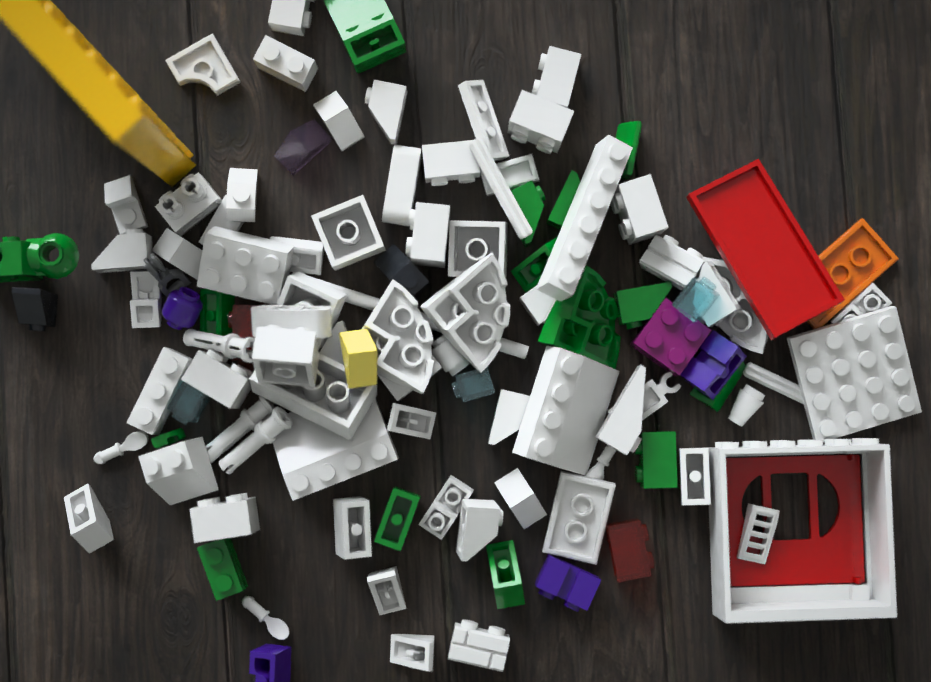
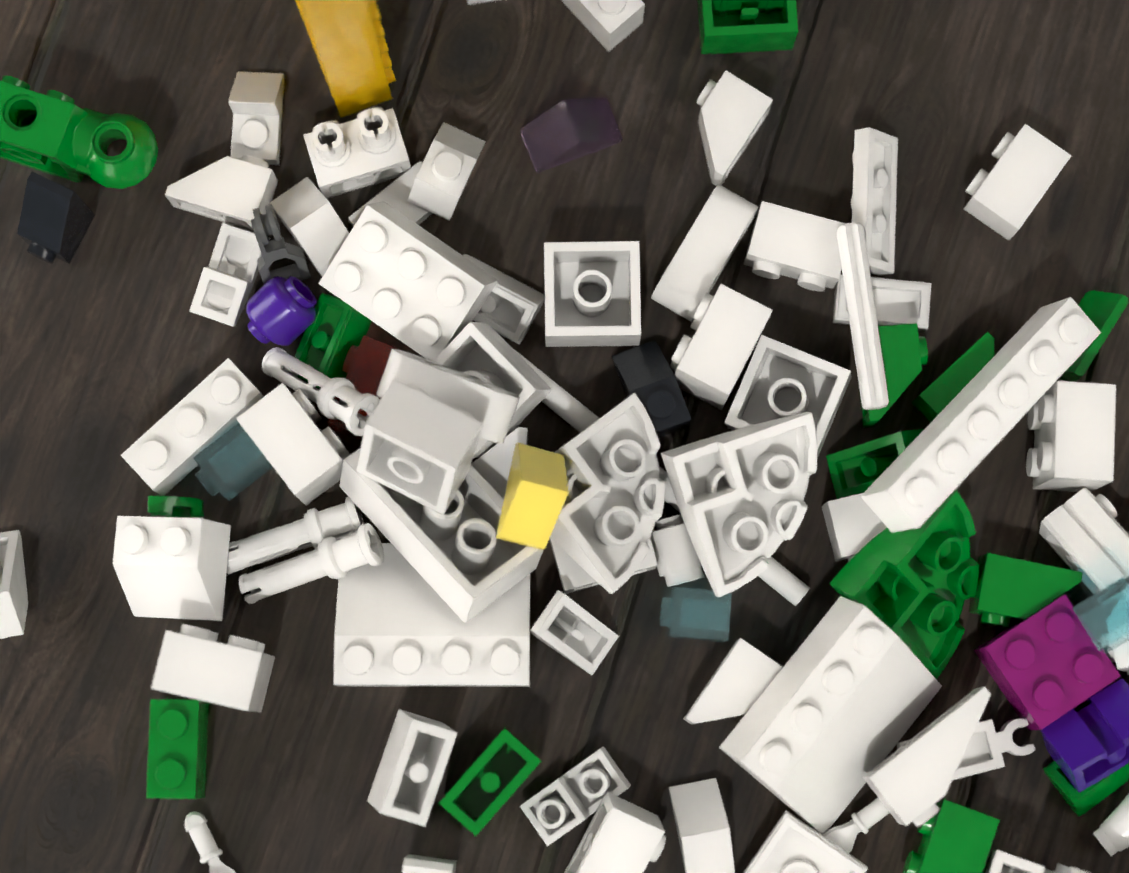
camera: 25 degrees right, 5 degrees down
white piece [93,431,149,464] -> none
white slope [313,91,365,151] -> none
white brick [507,90,574,154] -> none

